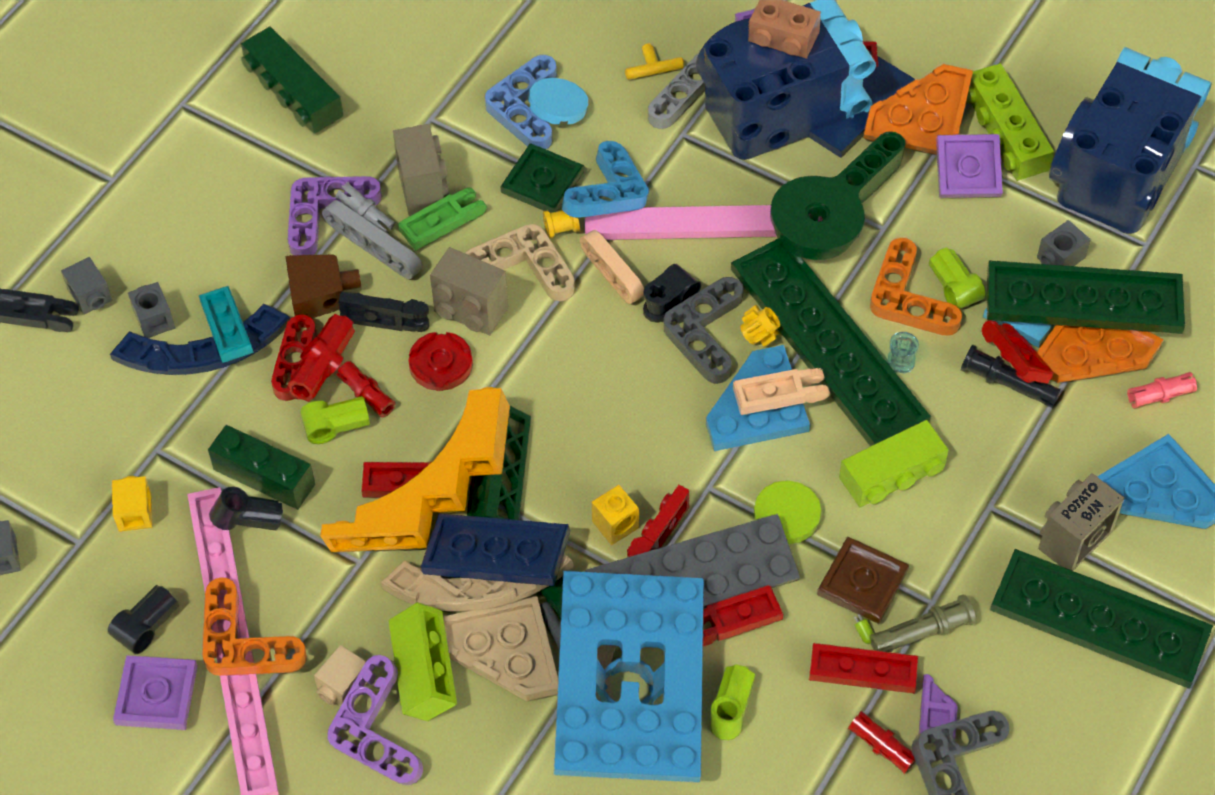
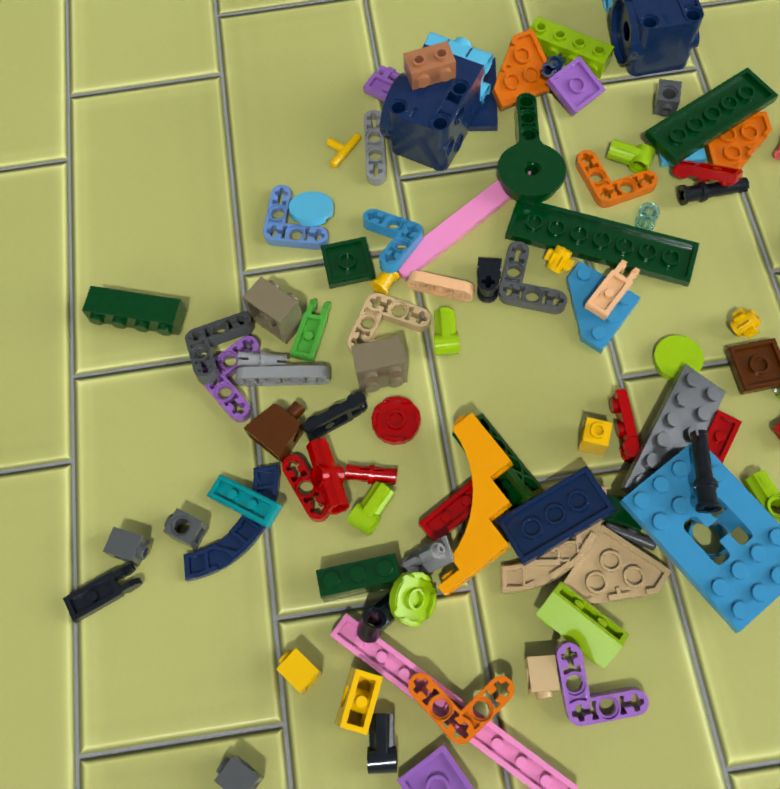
camera: 35 degrees left, 10 degrees up
lime brick [839,420,949,508] -> none
none -> dark grey beam [185,312,254,384]
none -> yellow brick [335,667,383,735]
none -> lime tile [389,571,437,627]
none -> light grey hinge [401,535,454,575]
none -> lime piece [434,307,460,356]
none -> dark blue axle [541,53,566,77]
none -> black pin [690,430,721,514]
none -> yellow gear [729,308,762,338]

